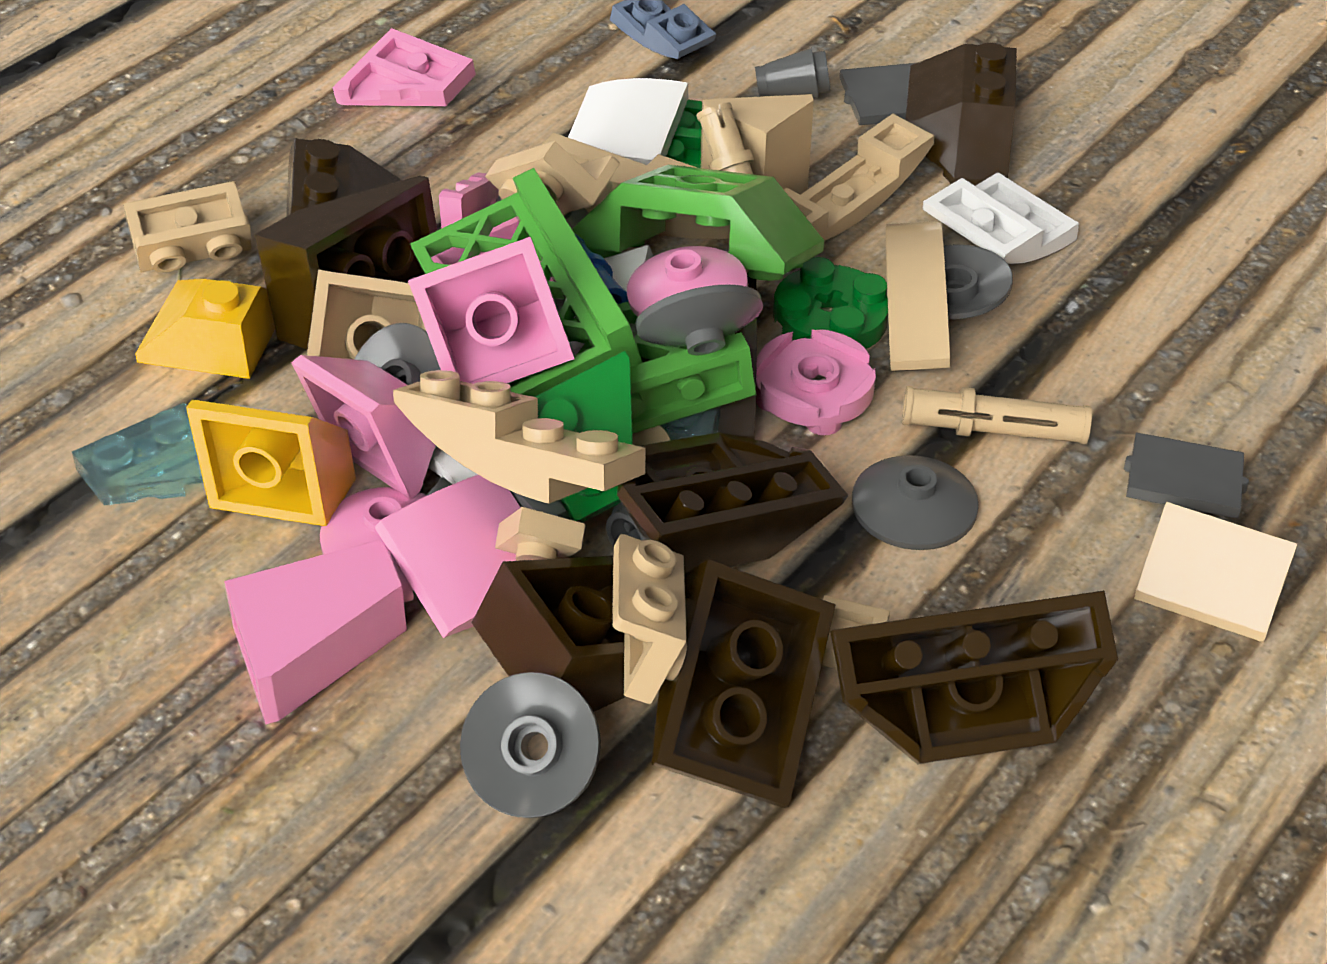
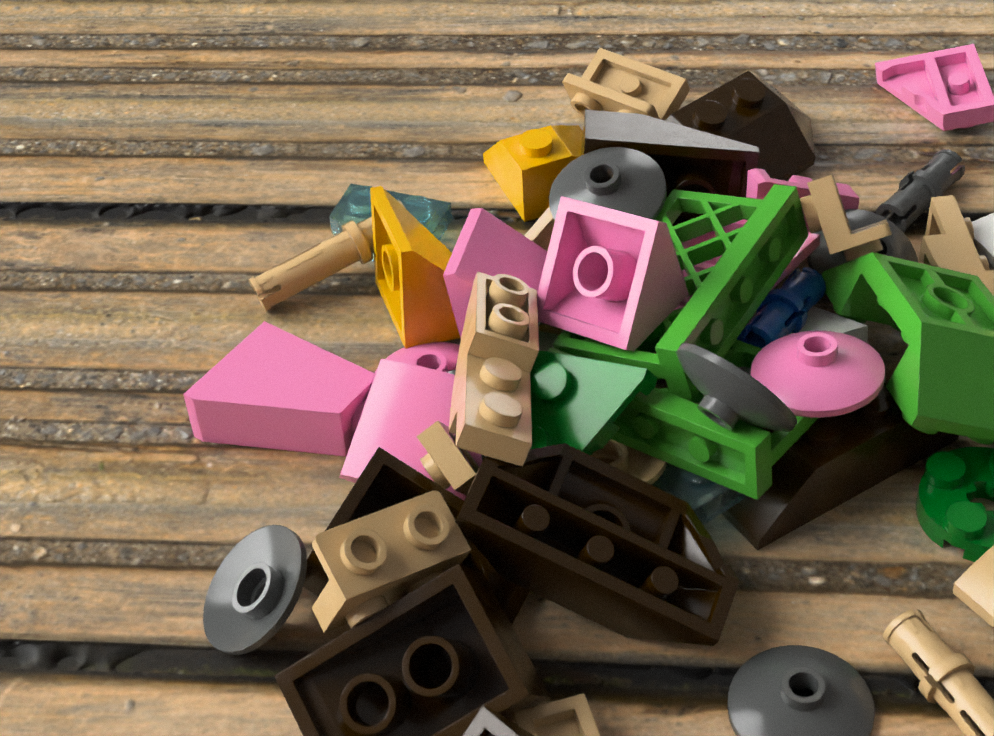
camera: 60 degrees right, 0 degrees up
bright pink plate [756,330,876,435] -> none
none -> tan pin [248,200,406,311]
none -> dark grey dish [549,147,667,221]
none -> dark grey pin [876,149,965,233]

